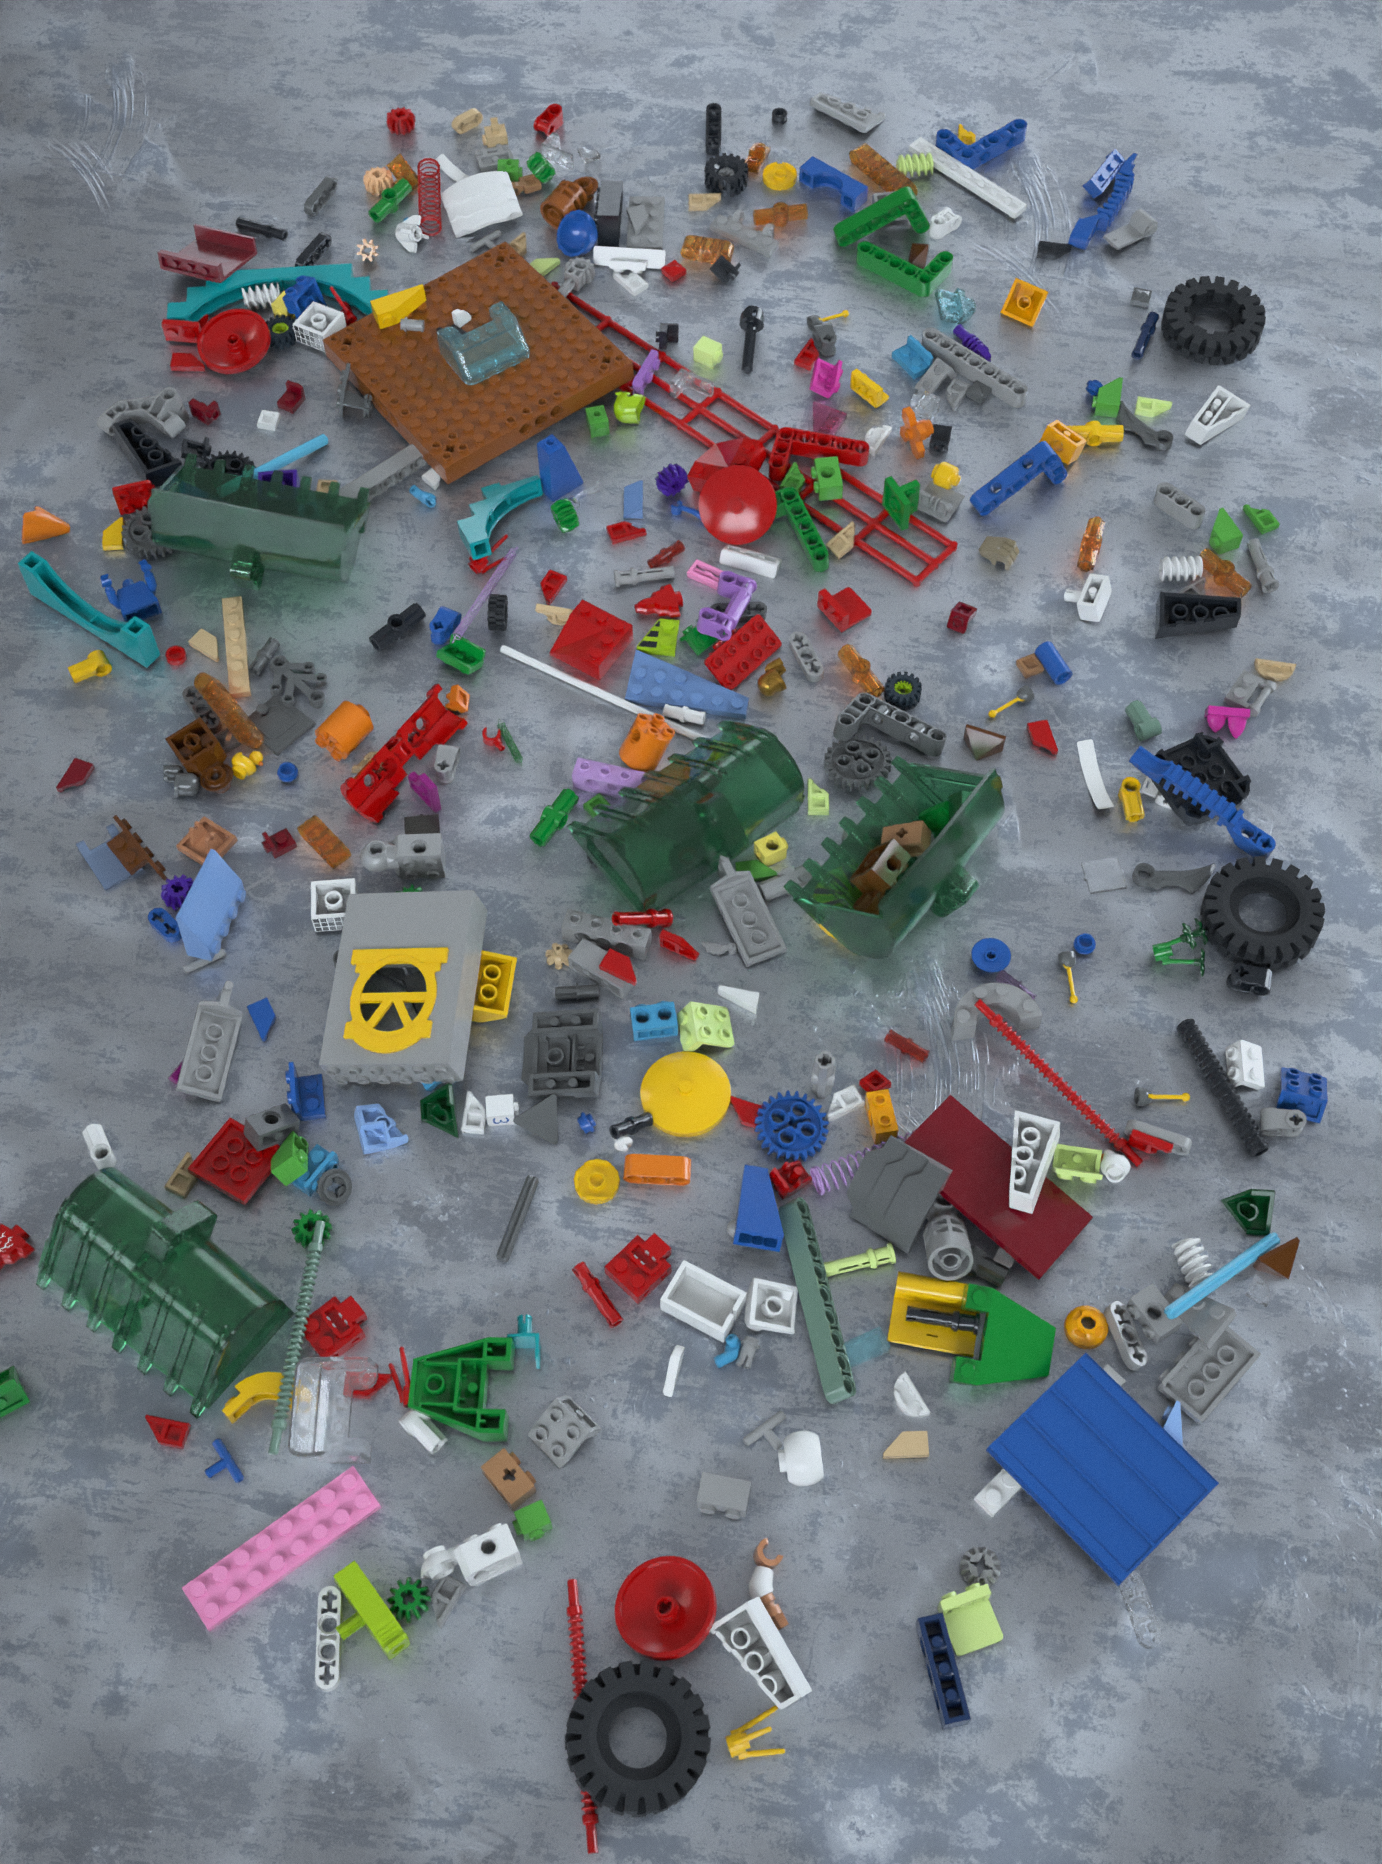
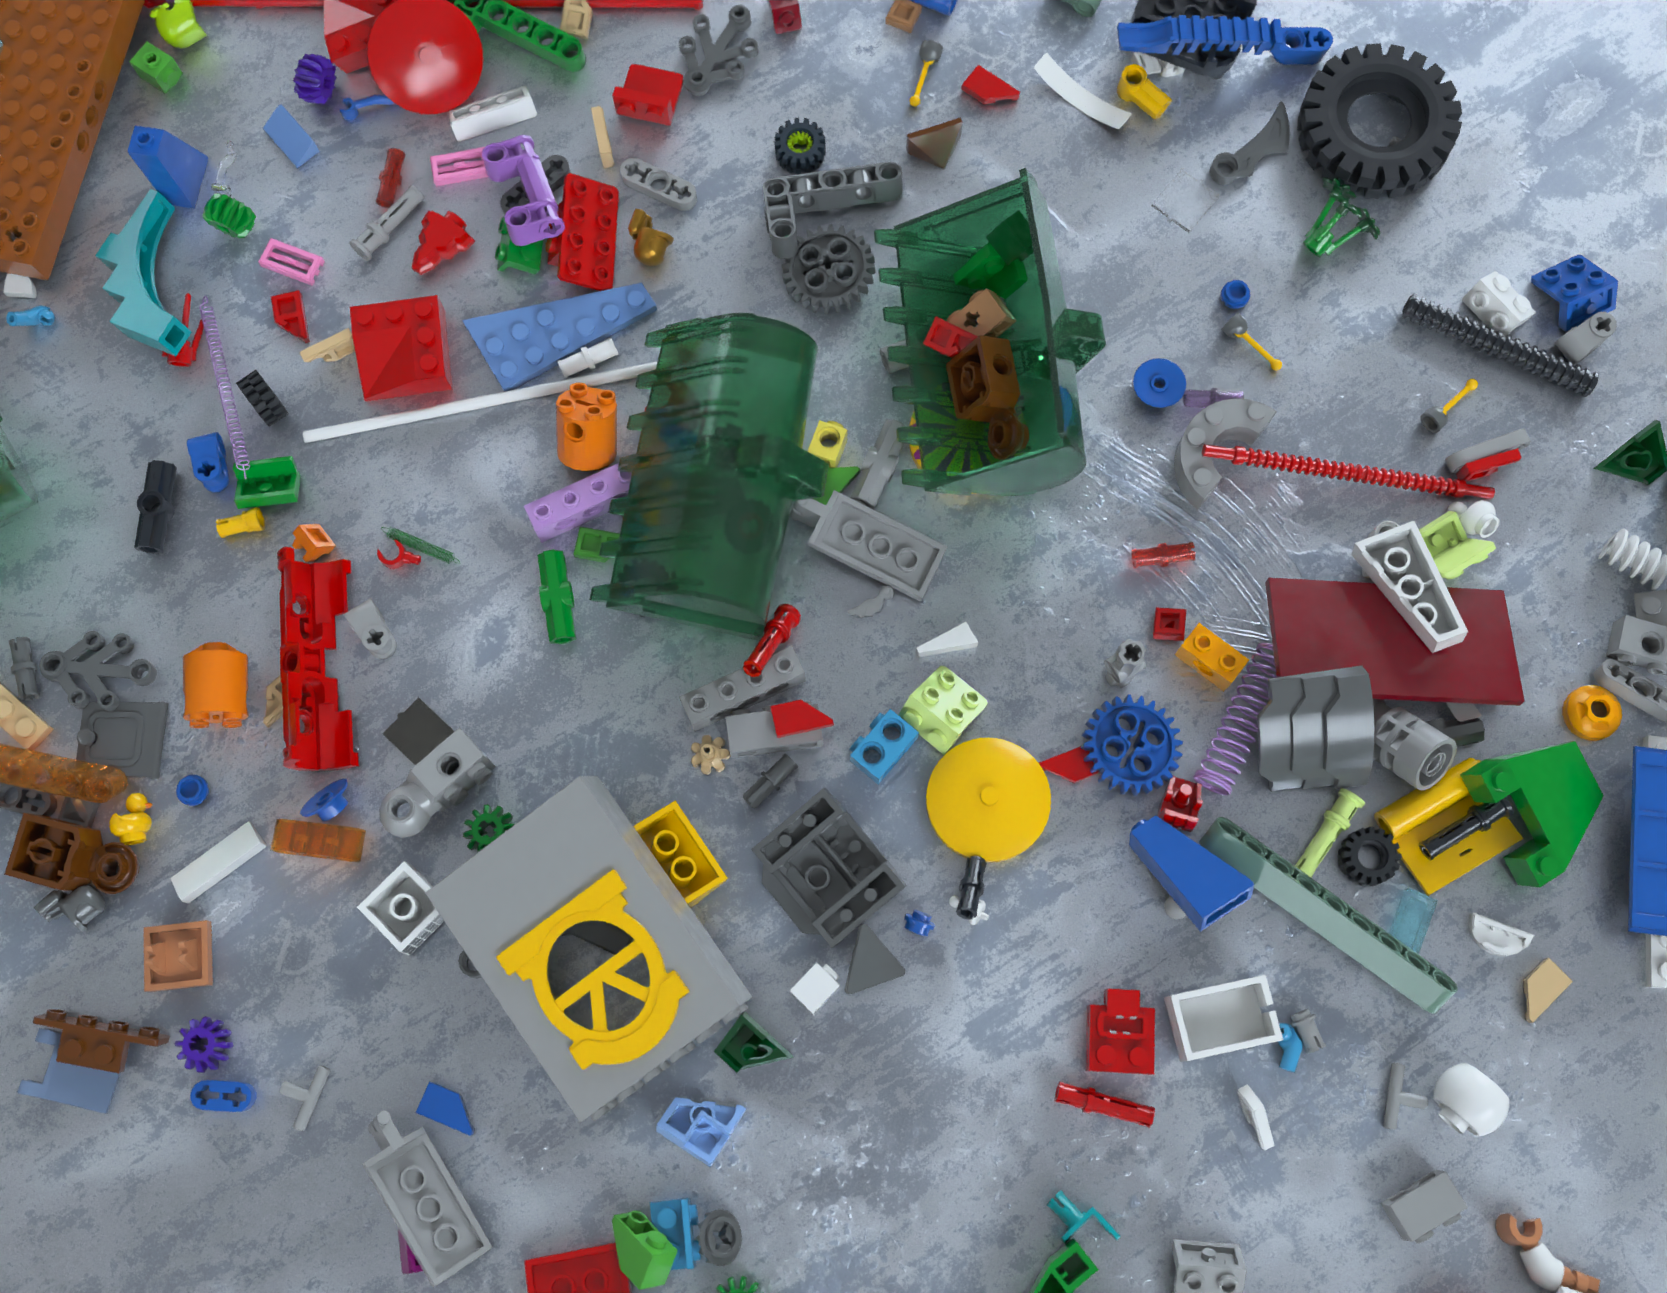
camera: 40 degrees left, 15 degrees up
medium blue slope [176,849,246,961] -> none
dark grey brick [244,1103,300,1151] -> none
dark red bracket [261,828,297,859] -> none
blue bracket [285,1062,326,1122] -> none
magenta tile [408,771,441,813] -> none
white tile [461,1091,487,1134] -> none
dark grey axle [496,1175,539,1262] -> none
yellow tile [574,1159,620,1205] -> none
red tile [606,521,647,545] -> none
orange beam [623,1154,692,1186] -> none
lime wing [636,618,680,657] -> none
red tile [659,929,699,961] -> none
white slope [744,1278,798,1334] -> none
yellowish green tile [807,778,829,815] -> none
white tile [826,1084,865,1122] -> none
clear orange piece [837,644,885,698] -> none
black piece [1226,963,1272,996] -> none
none -> white slope [170,821,267,904]
none -> yellow pin [216,507,265,538]
none -> bright pink tile [258,238,325,286]
none -> blue piece [300,779,348,821]
none -> tan tile [591,106,614,168]
none -> dark grey plant [679,5,758,96]
none -> red tile [923,317,978,358]
none -> black tyre [1338,827,1402,886]

